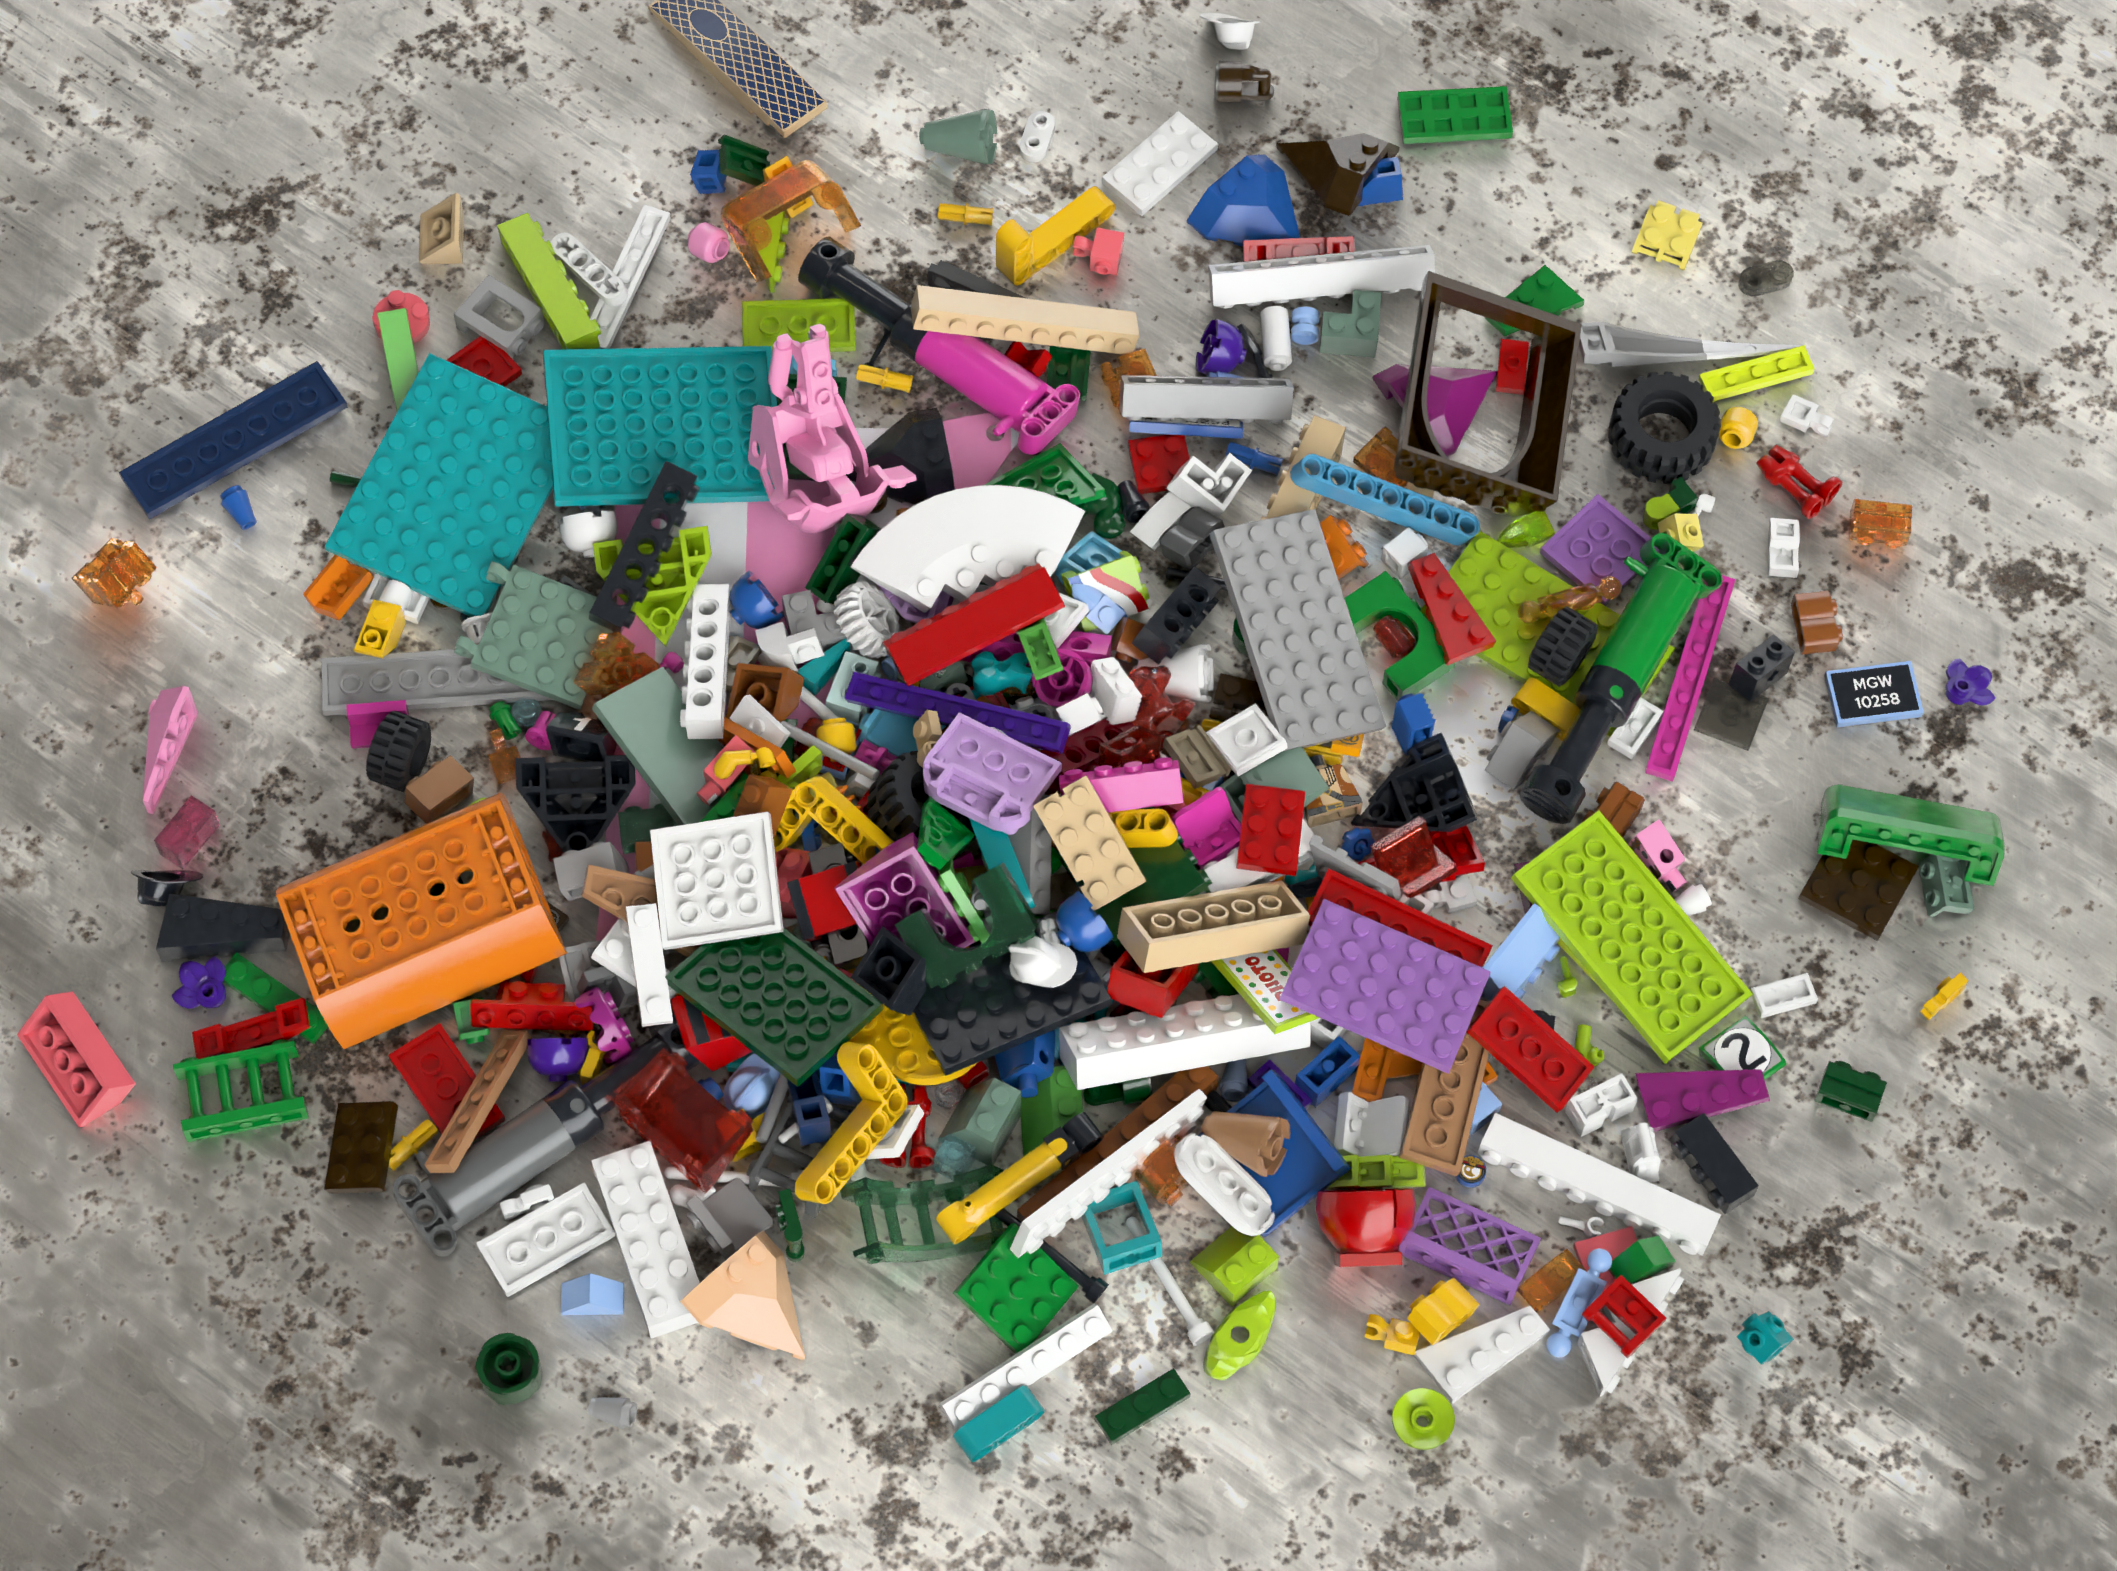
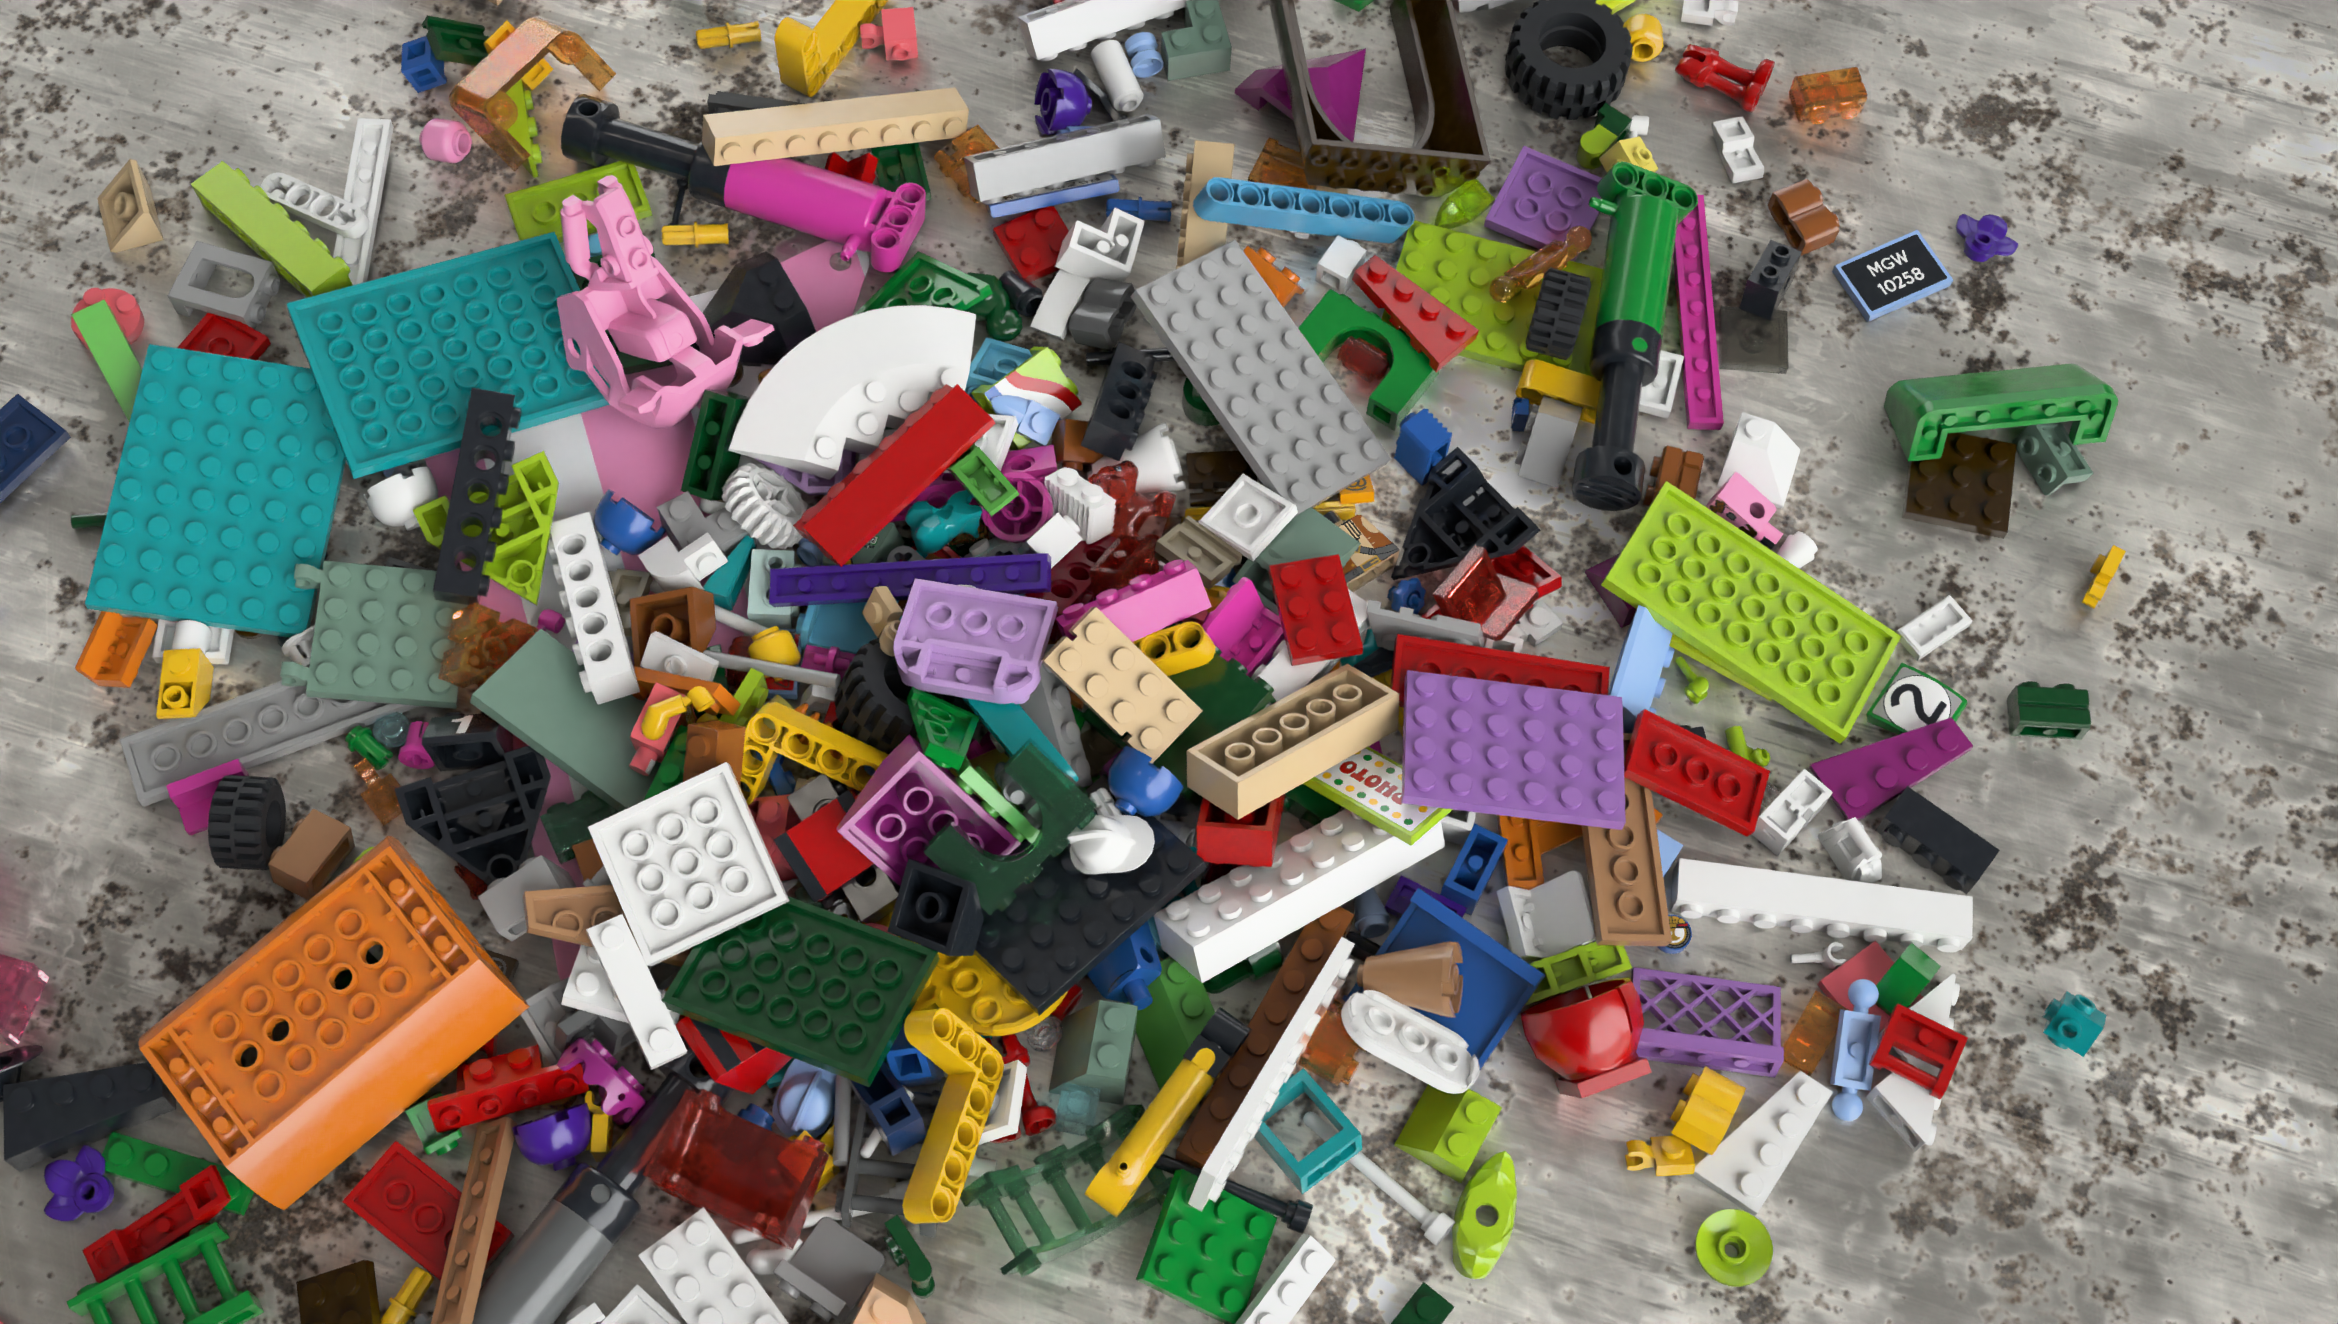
camera: 20 degrees left, 0 degrees up
red plate [1495,338,1529,395] -> none
none -> white slope [1716,412,1800,509]

